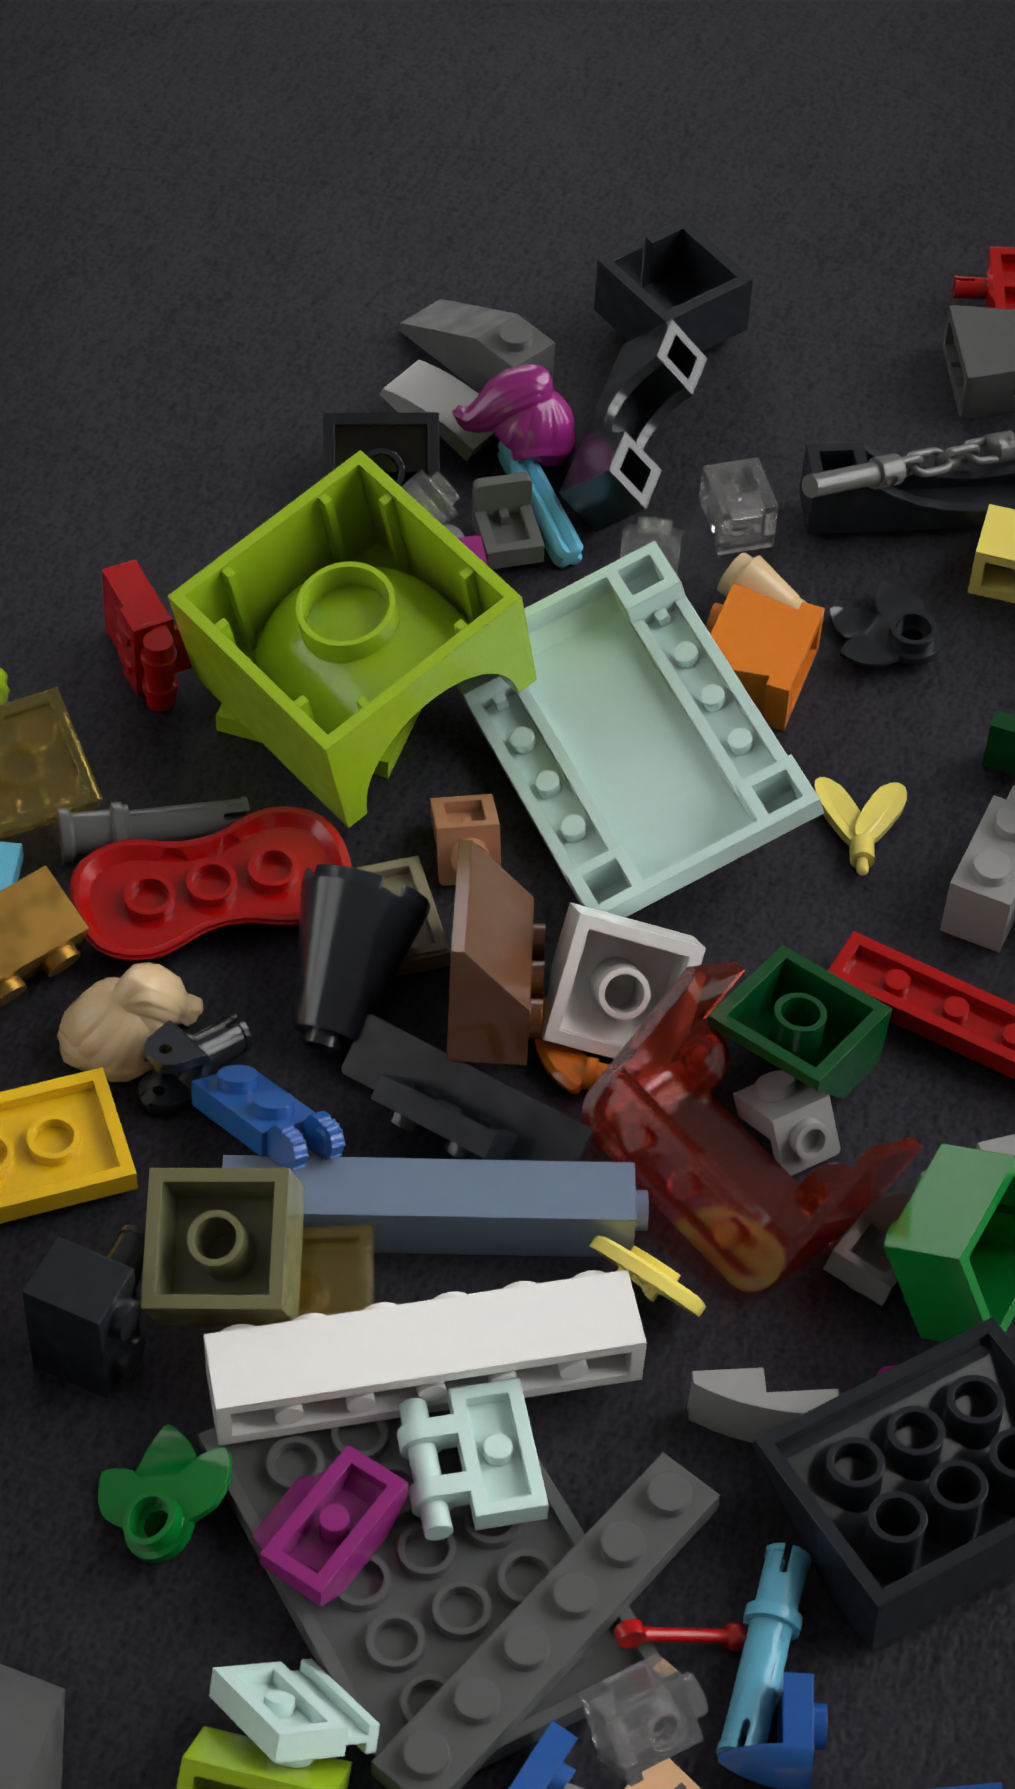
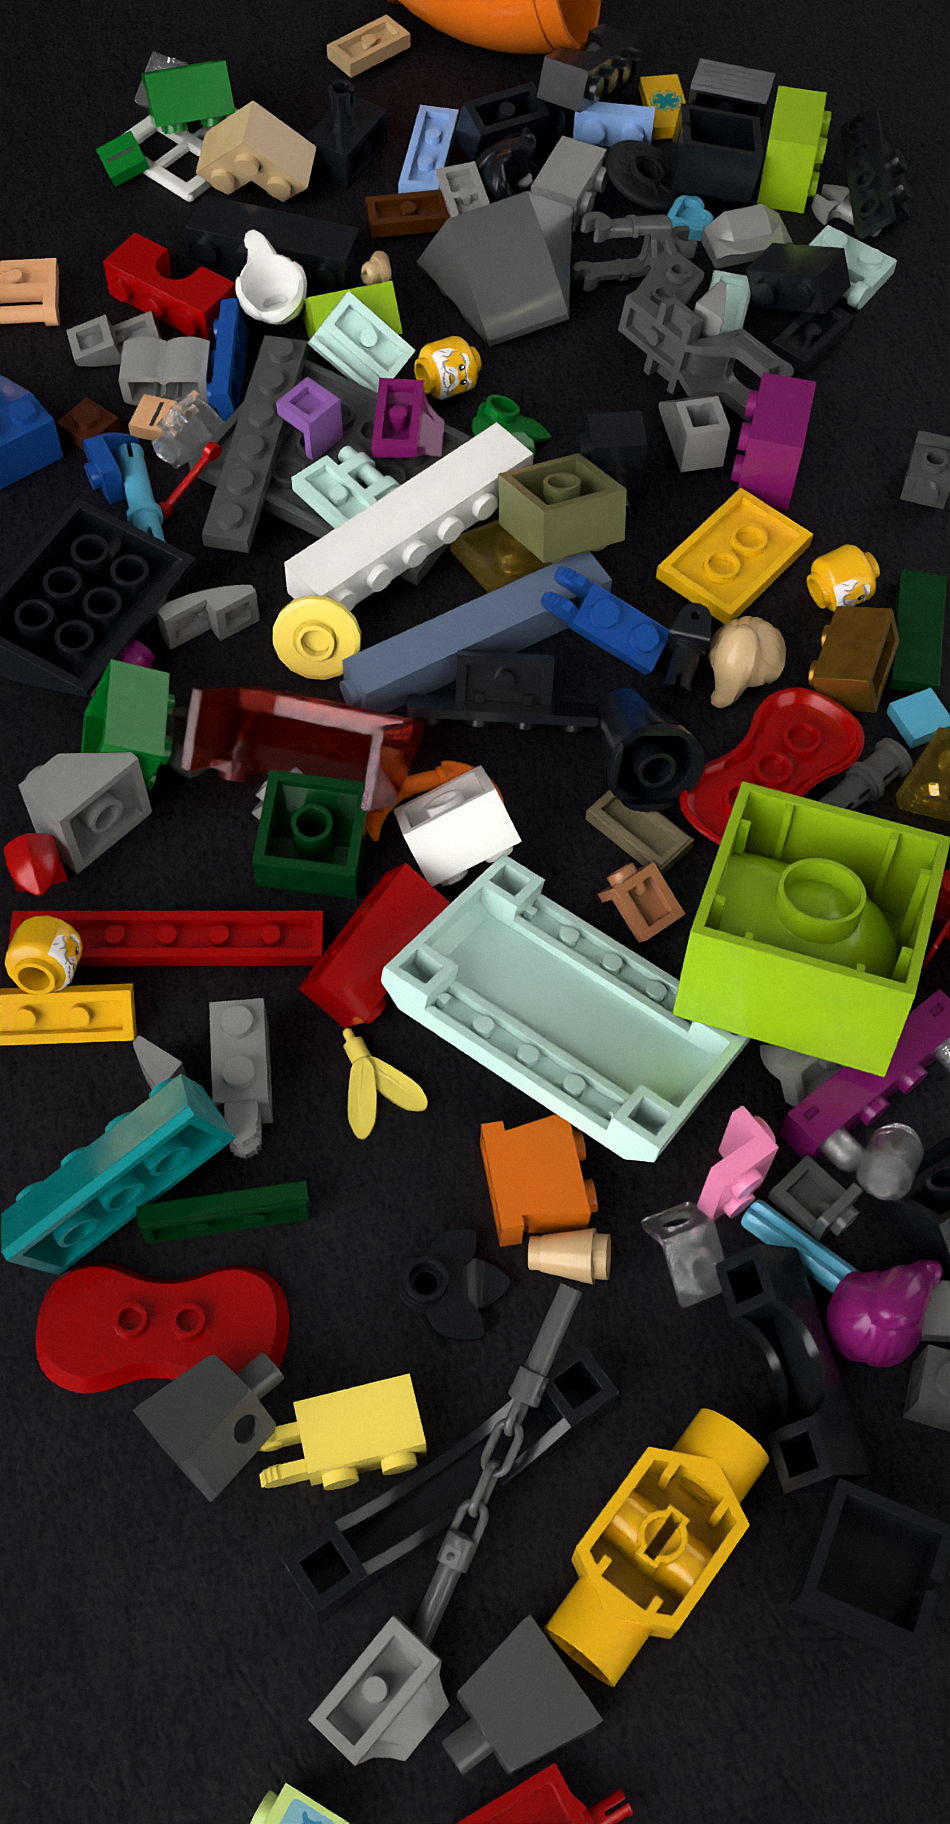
camera: 150 degrees right, 10 degrees up
reddish brown slope [446,839,546,1065] -> none
clear brick [699,457,779,555] -> none
none -> medium lavender panel [276,377,343,461]
none -> red brick [298,863,451,1028]
none -> yellow head [414,336,481,400]
none -> yellow brick [543,1408,769,1687]
none -> bright pink bracket [697,1106,779,1223]

